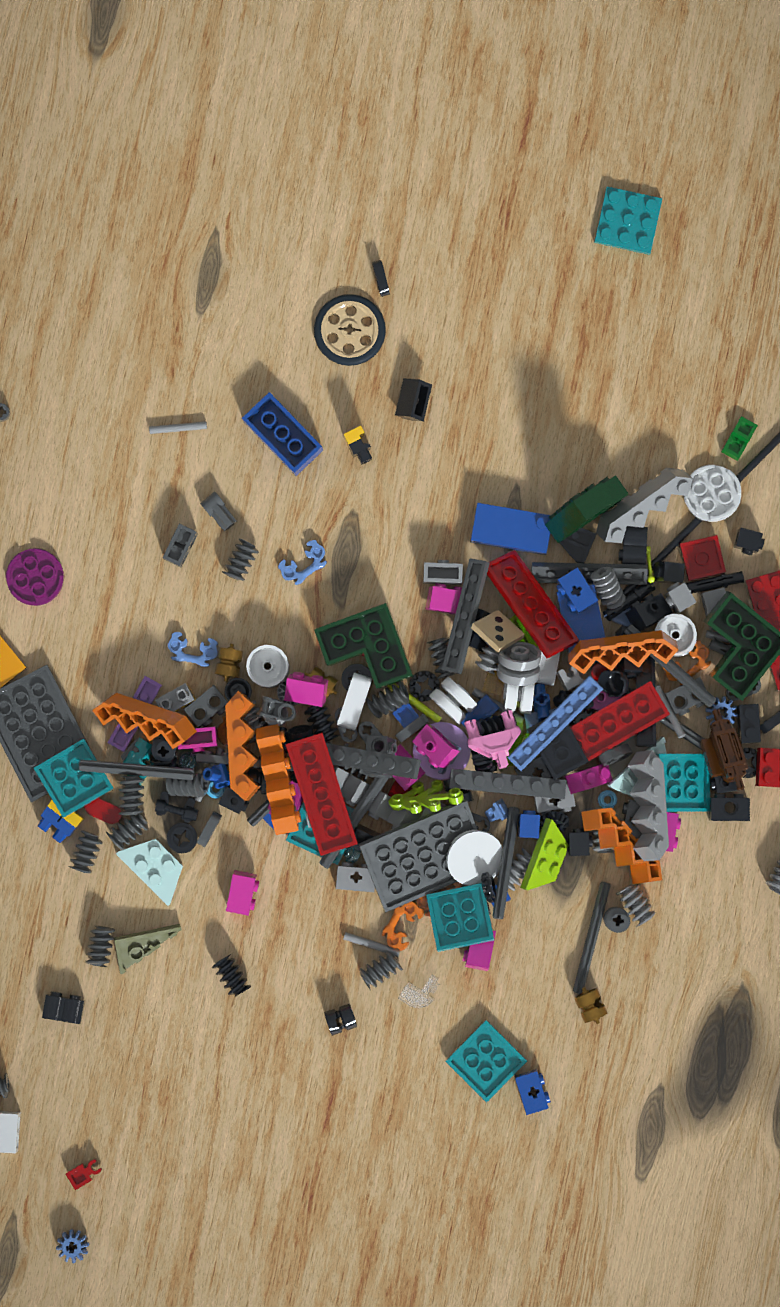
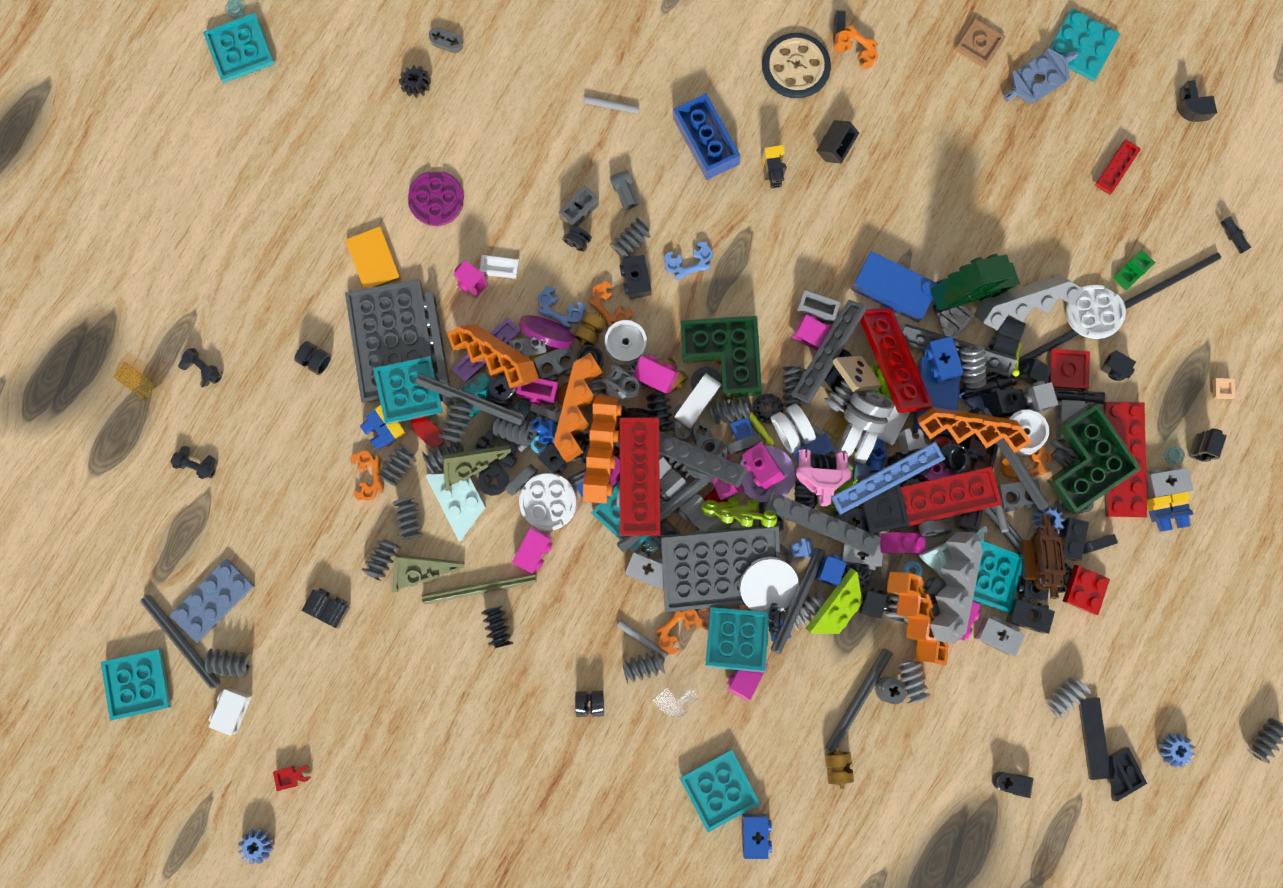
camera: 20 degrees right, 5 degrees down
none -> orange helmet [351,450,384,501]
none -> dark grey piece [393,497,423,540]
none -> olive axle [422,573,537,605]
none -> dark grey plate [423,291,454,406]
none -> olive wing [442,445,511,491]
none -> dark pink brick [454,260,488,298]
none -> white tile [479,255,519,279]
none -> magenta tile [518,315,575,348]
none -> white tile [519,473,577,531]
none -> black wheel [562,225,592,252]
none -> orange helmet [588,281,633,327]
none -> black brick [619,255,652,300]
none -> orange helmet [833,25,878,69]
none -> medium nougat tile [954,18,1006,68]
none -> light grey brick [974,616,1025,657]
none -> black piece [992,772,1034,798]
none -> sand blue plate [1003,48,1078,104]
none -> red plate [1095,139,1141,195]
none -> black brick [1177,80,1217,122]

